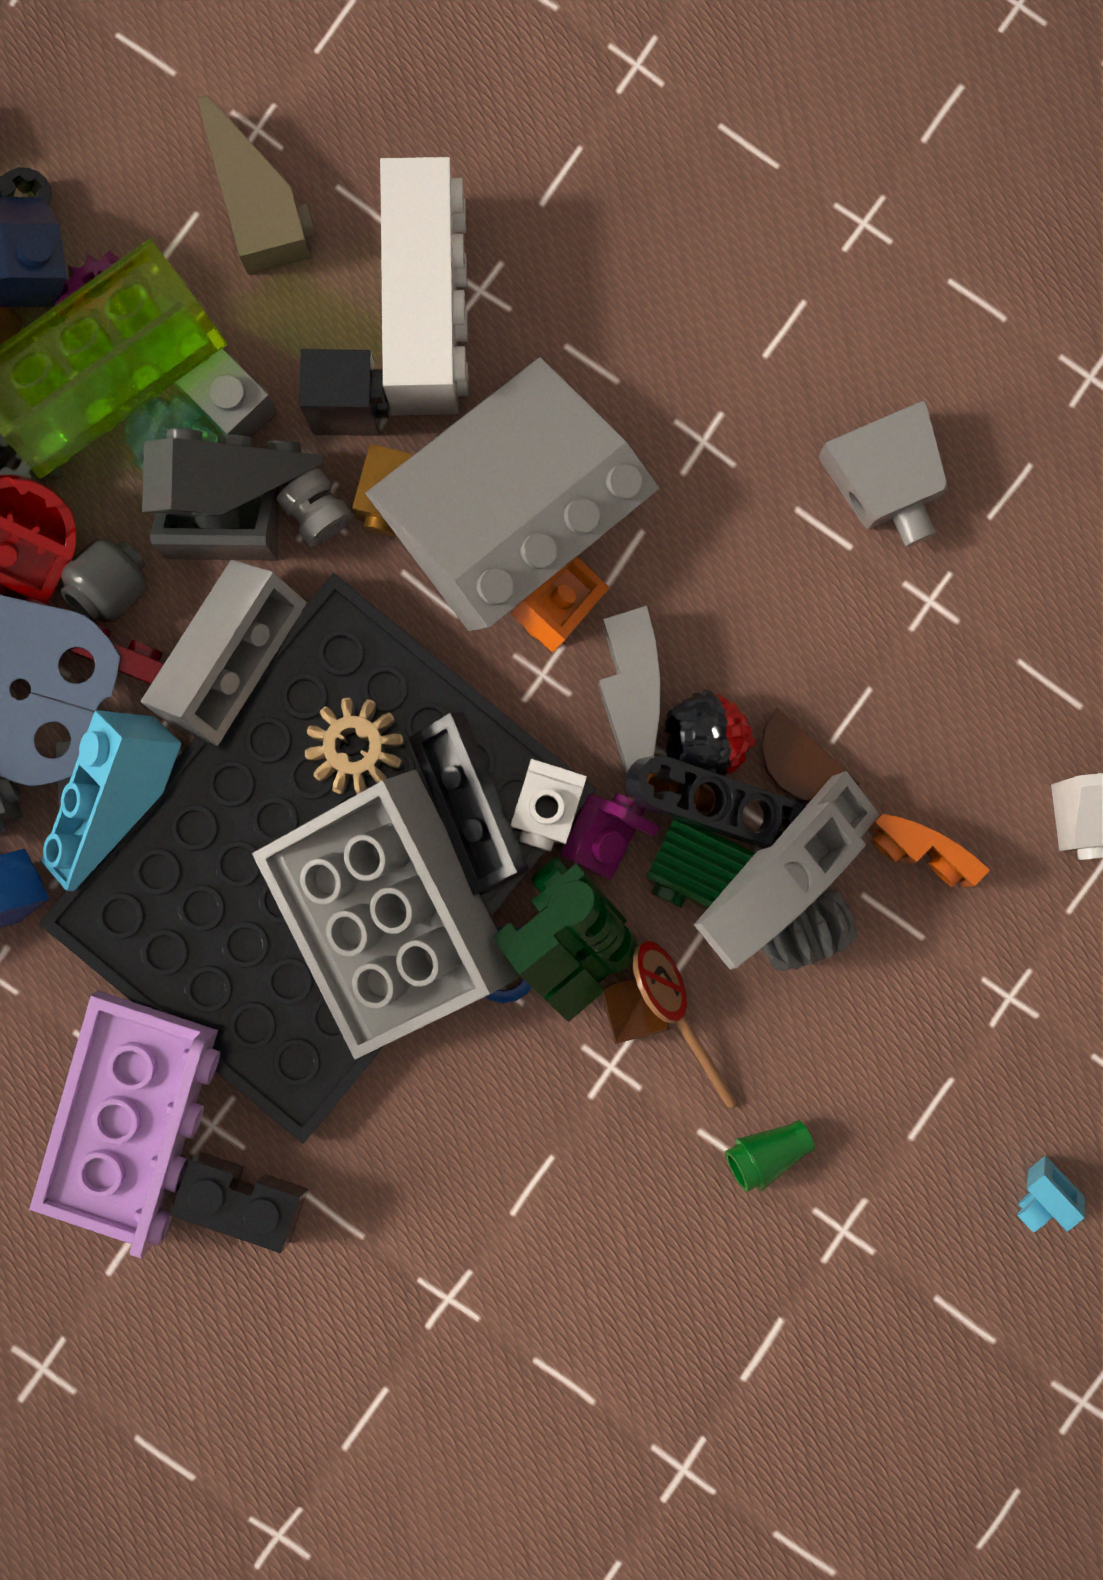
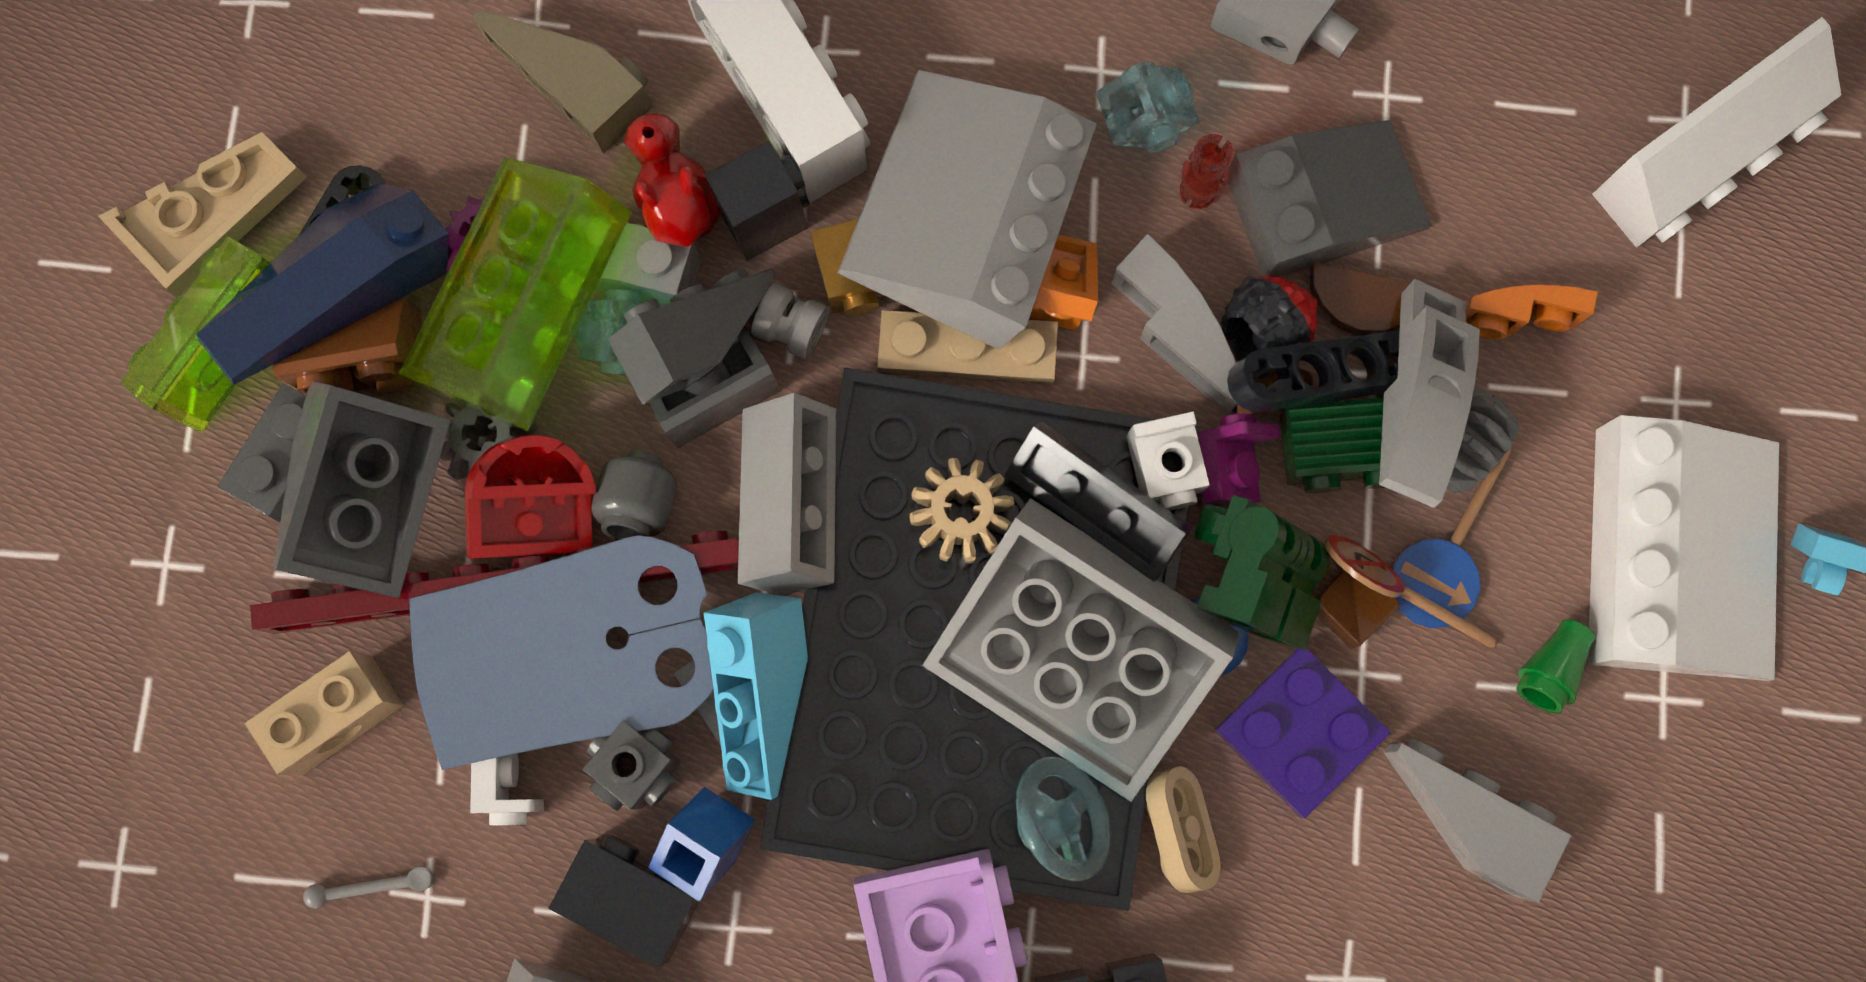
camera: 30 degrees left, 5 degrees down
none -> red animal [624,113,720,247]
none -> tan plate [877,310,1058,384]
none -> clear light blue piece [1016,757,1112,881]
none -> clear light blue brick [1096,62,1200,153]
none -> tan plate [1145,766,1221,893]
none -> clear red pin [1179,134,1233,210]
none -> dark purple plate [1214,648,1391,819]
none -> dark grey slope [1225,120,1431,277]
none -> light grey slope [1384,739,1572,903]
none -> blue piece [1392,449,1511,628]
none -> white slope [1588,415,1779,681]

